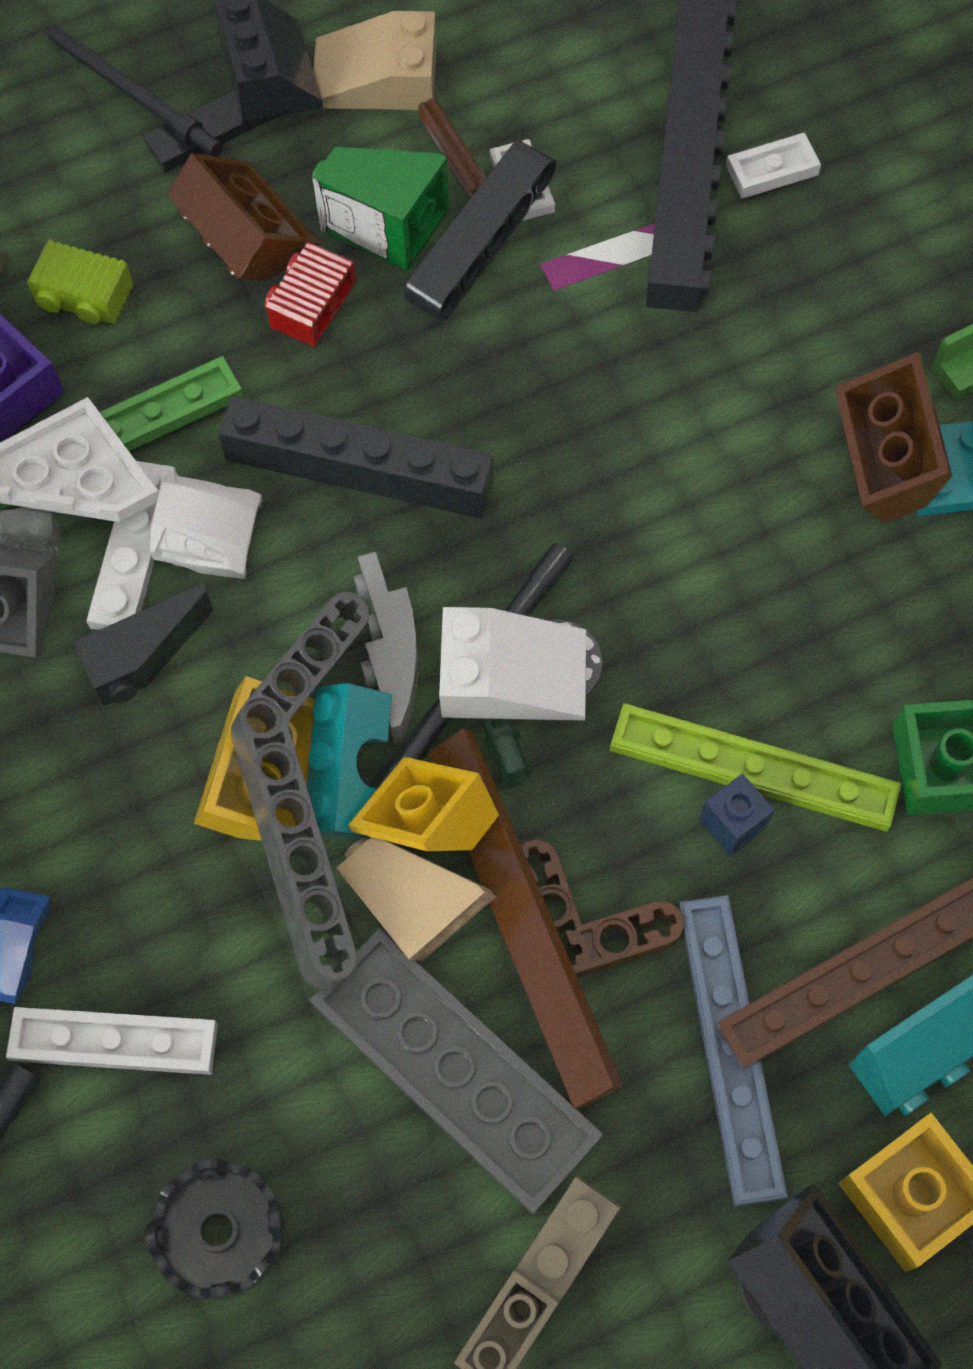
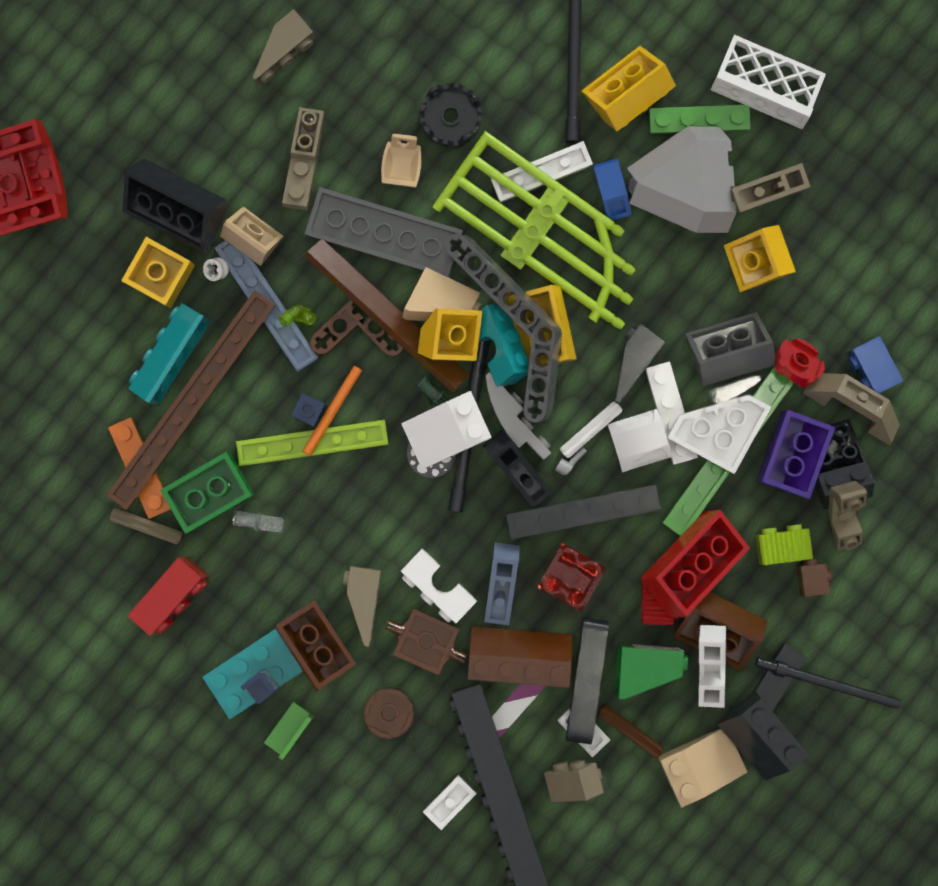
camera: 160 degrees right, 20 degrees up
none -> white bush [203,257,229,281]
none -> tan slope [220,207,283,266]
none -> clear axle [233,510,284,533]
none -> clear neon green arm [278,304,316,327]
none -> orange bar [302,366,362,456]
none -> dark tan slope [343,566,382,647]
none -> reddish brown tile [364,688,414,739]
none -> tan piece [381,134,421,188]
none -> reddish brown plate [385,608,468,675]
none -> white arch [401,548,477,623]
none -> lime piece [432,131,636,330]
none -> reddish brown slope [468,626,572,688]
none -> black slope [482,430,552,508]
none -> sand blue slope [484,542,520,625]
none -> clear red piece [537,543,606,612]
none -> dark tan brick [544,760,604,802]
none -> light grey hand [555,447,587,475]
none -> white axle [560,401,622,458]
none -> red brick [640,510,750,617]
none -> white arch [699,625,726,708]
none -> reddish brown brick [796,559,832,597]

